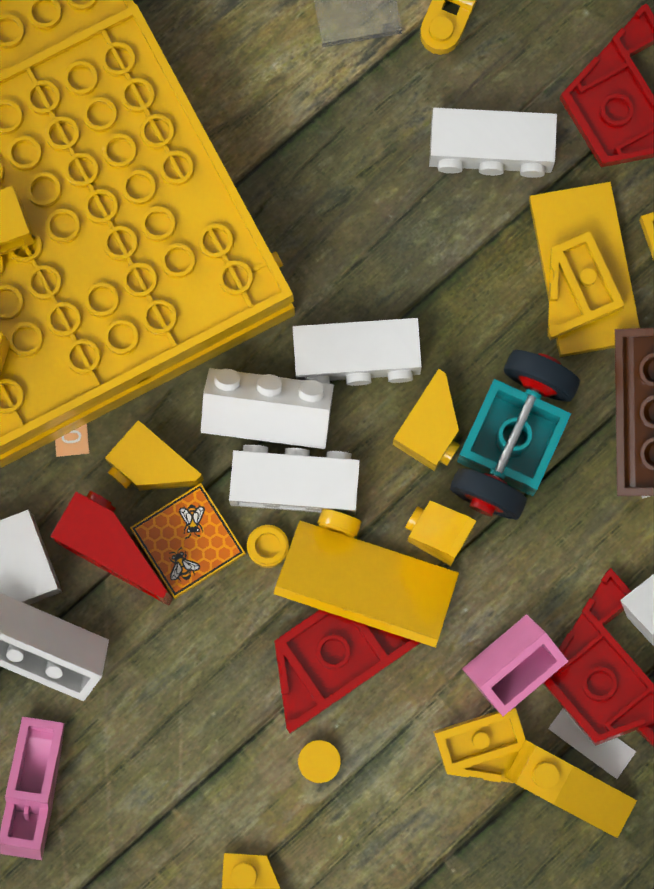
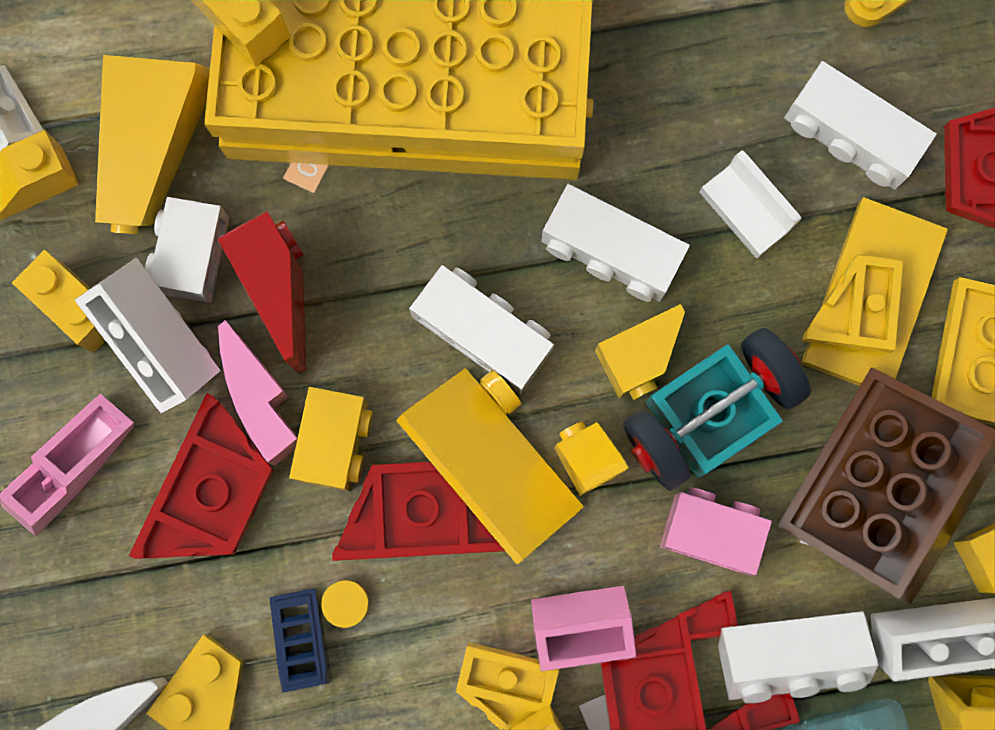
camera: 30 degrees right, 0 degrees up
yellow slope [105,420,204,491] -> none
tile [130,483,246,599] -> none
white brick [201,368,334,449] -> none
yellow tile [247,525,289,568] -> none
none -> red wing [129,393,274,559]
none -> bright pink slope [218,320,298,466]
none -> dark blue slope [269,588,332,693]
none -> yellow brick [289,387,373,491]
none -> bright pink piece [660,487,772,575]
none -> white panel [700,150,801,259]

